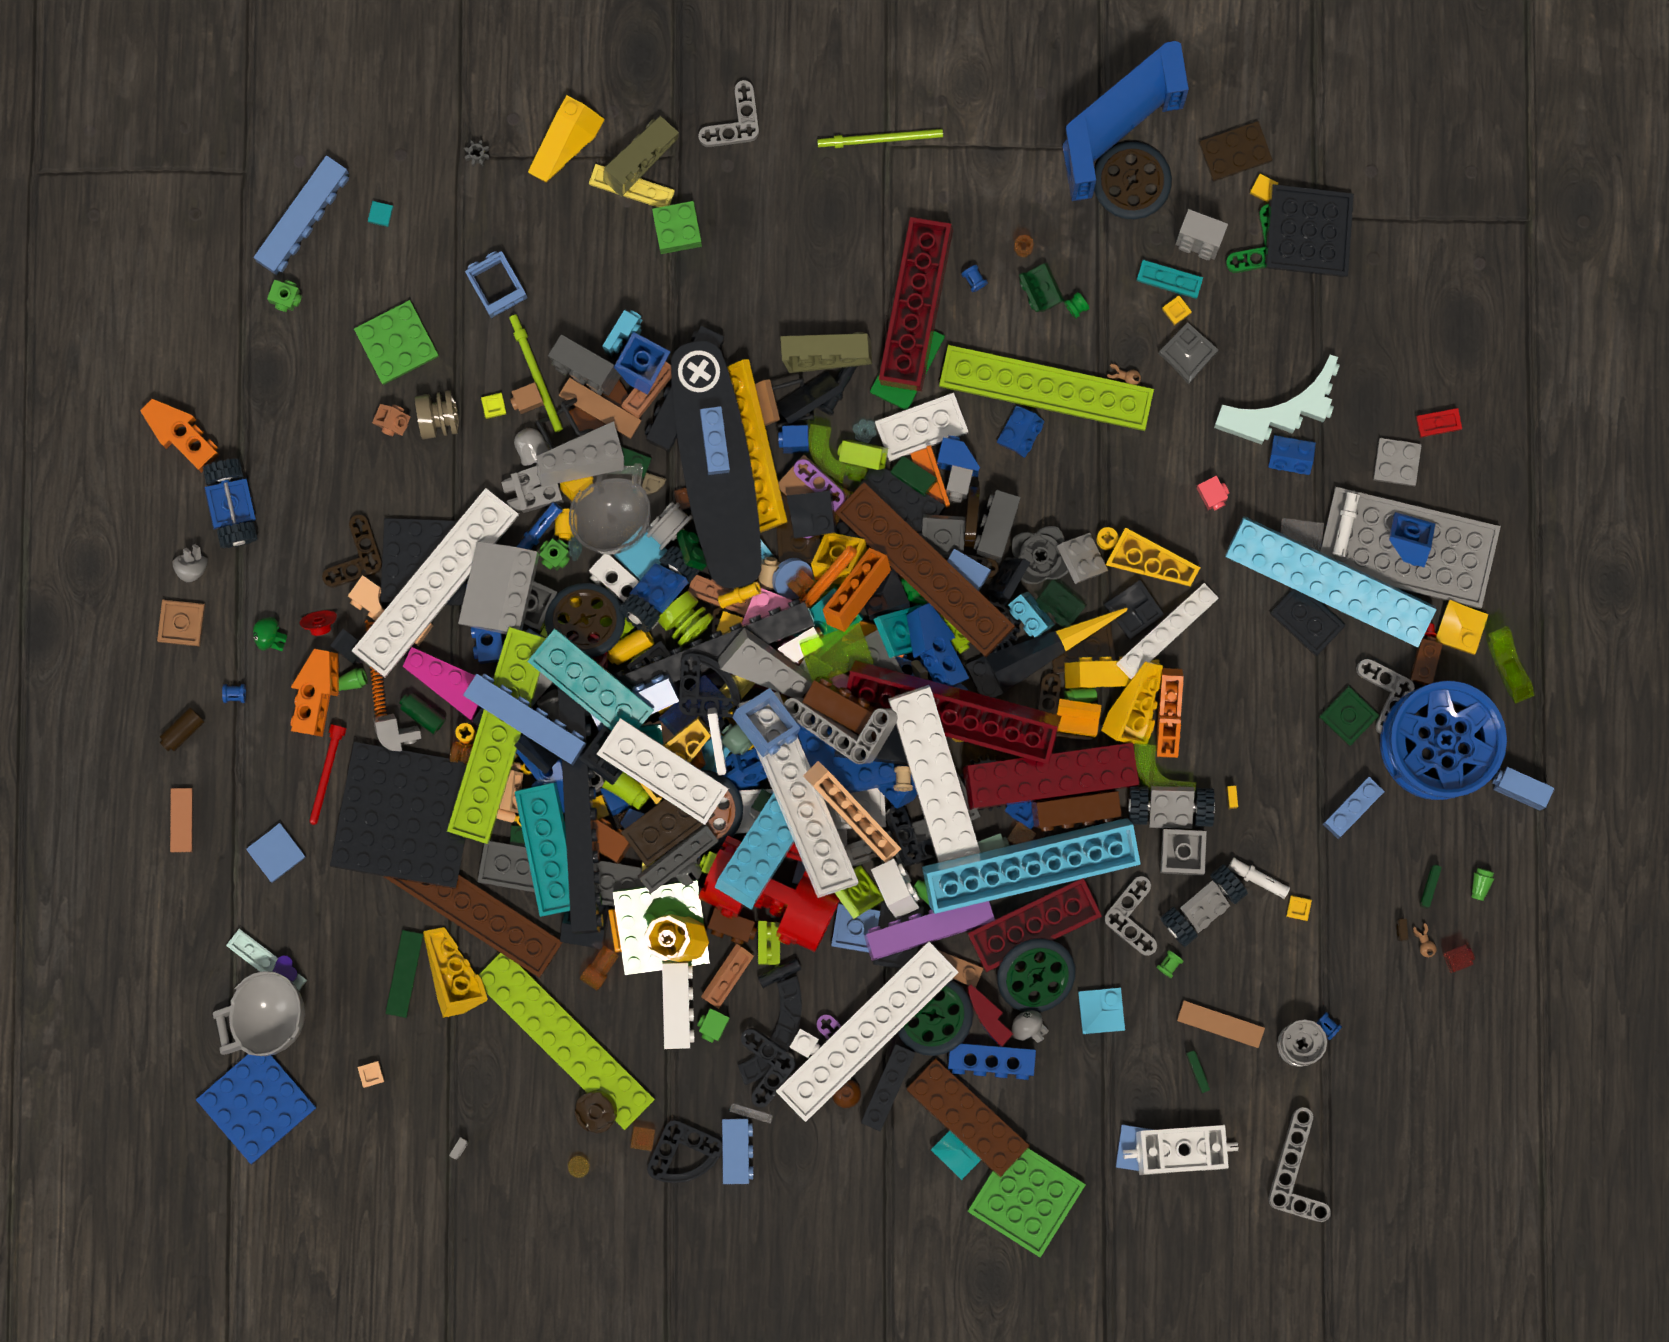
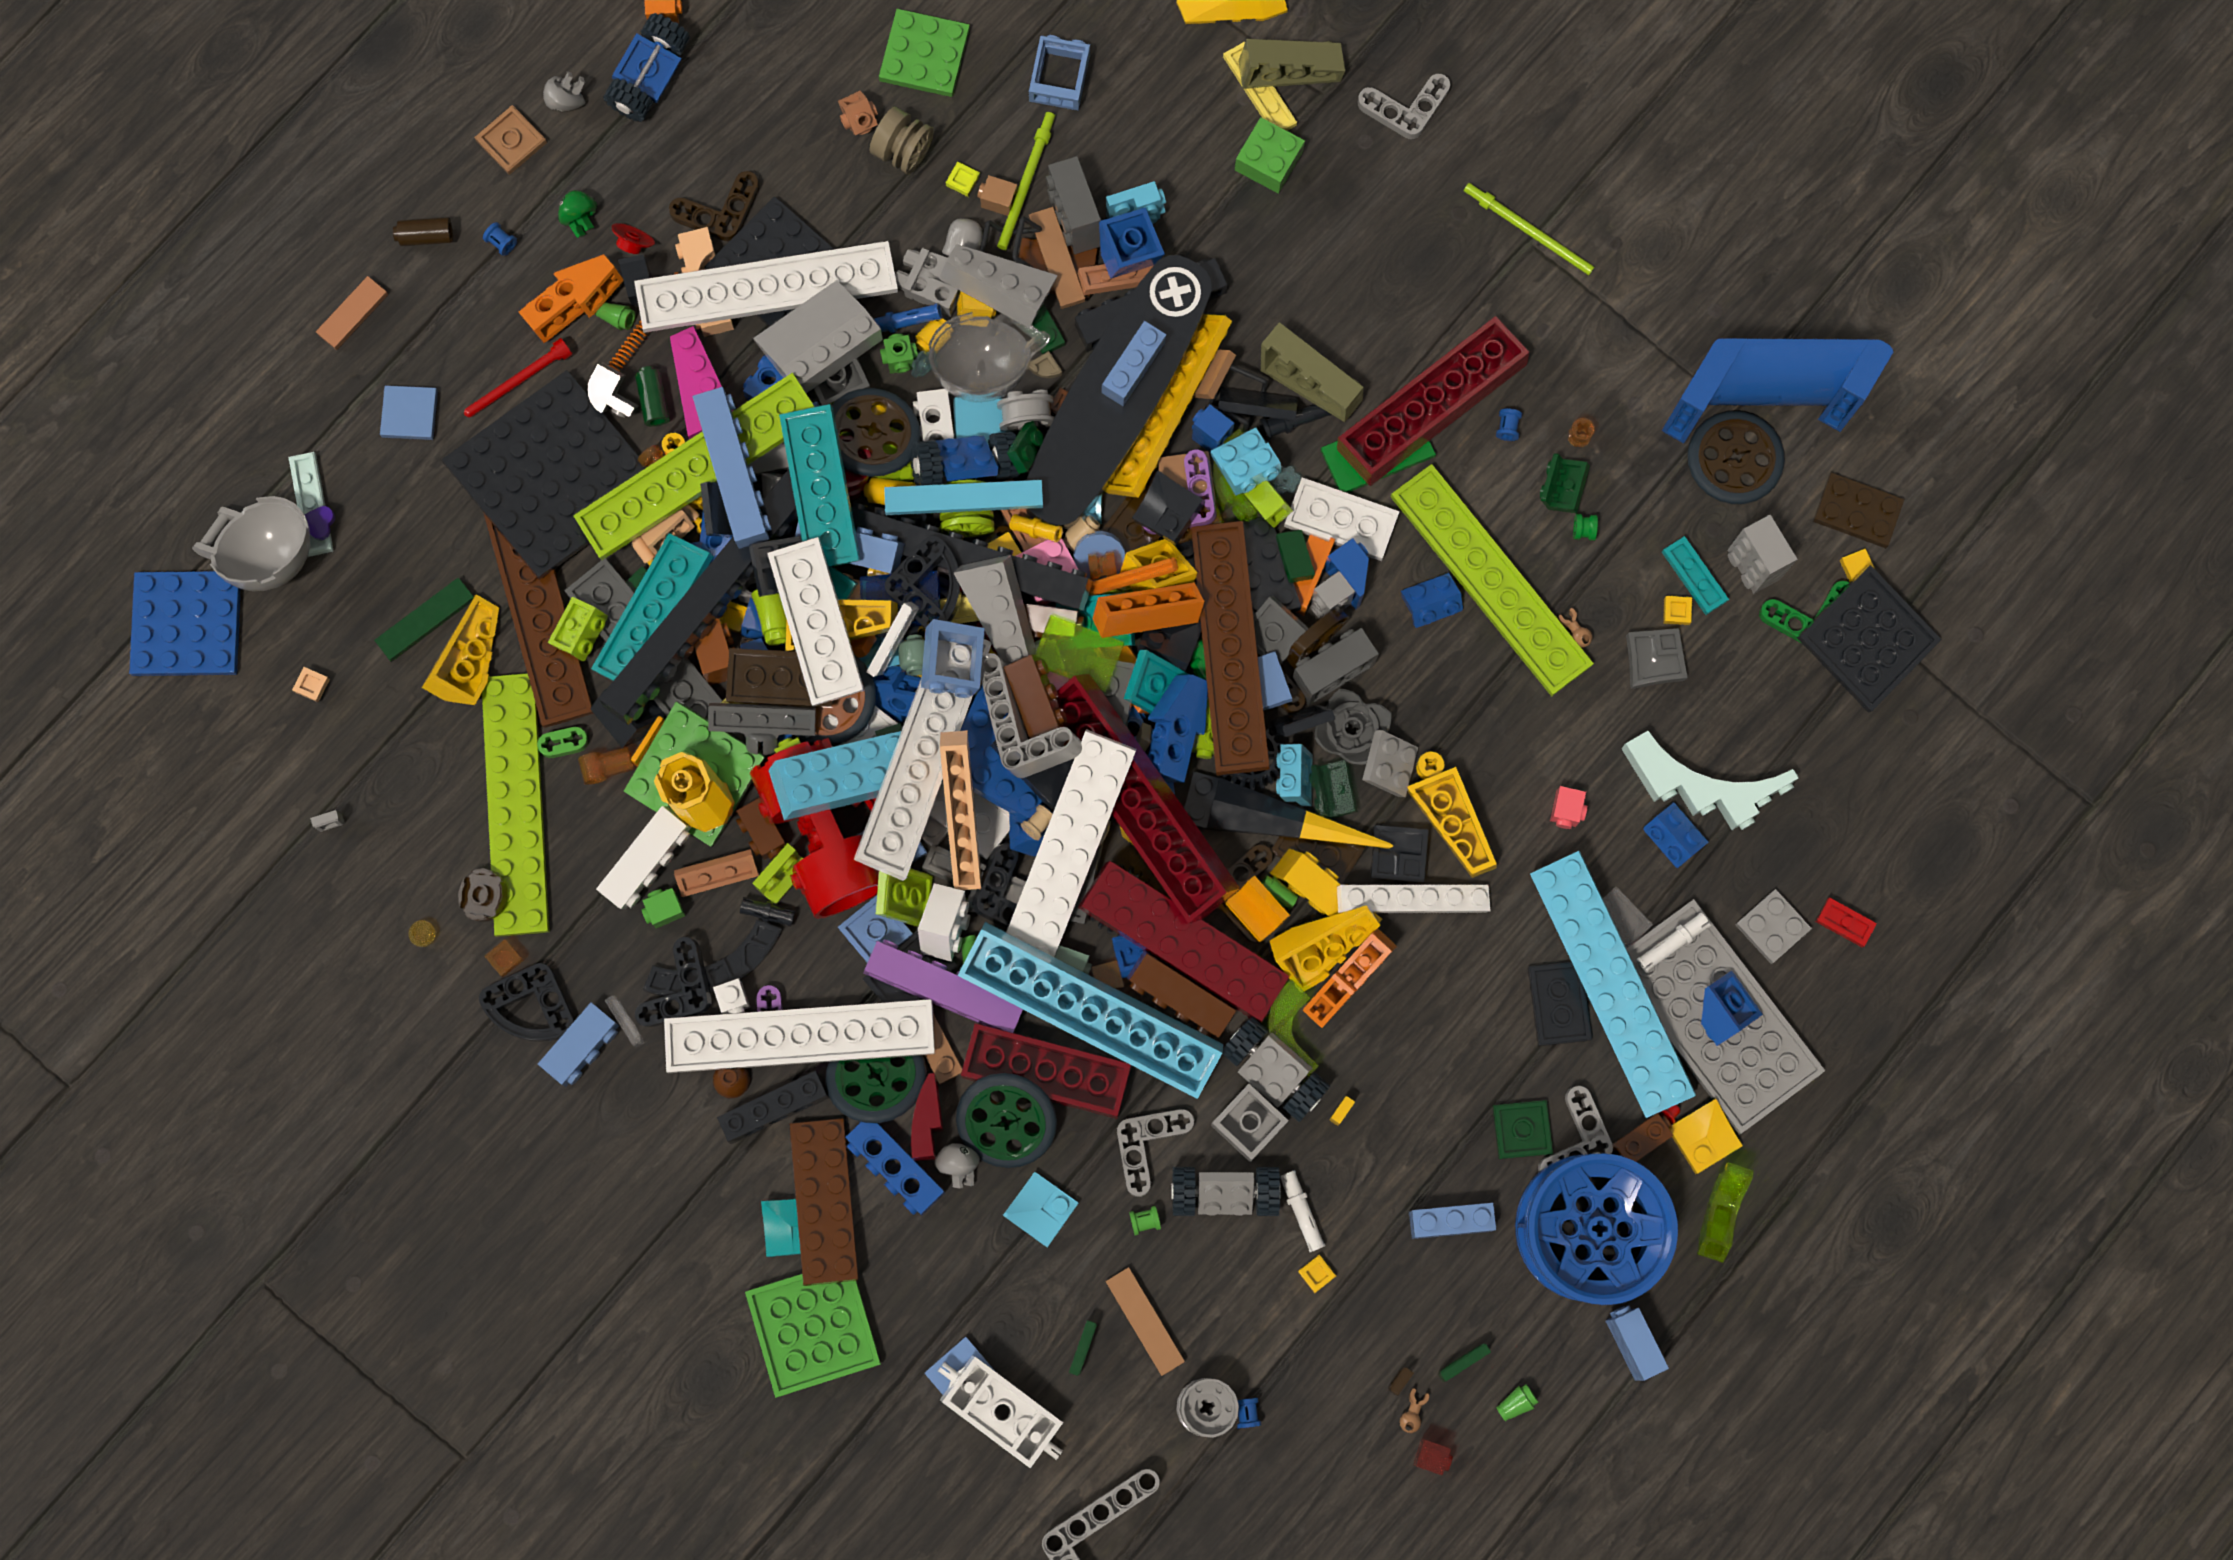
camera: 35 degrees right, 5 degrees down
none -> bright green beam [537,727,589,758]
none -> lime bracket [548,597,608,661]
none -> medium azure tile [884,480,1043,515]
none -> medium azure plate [1211,428,1281,496]

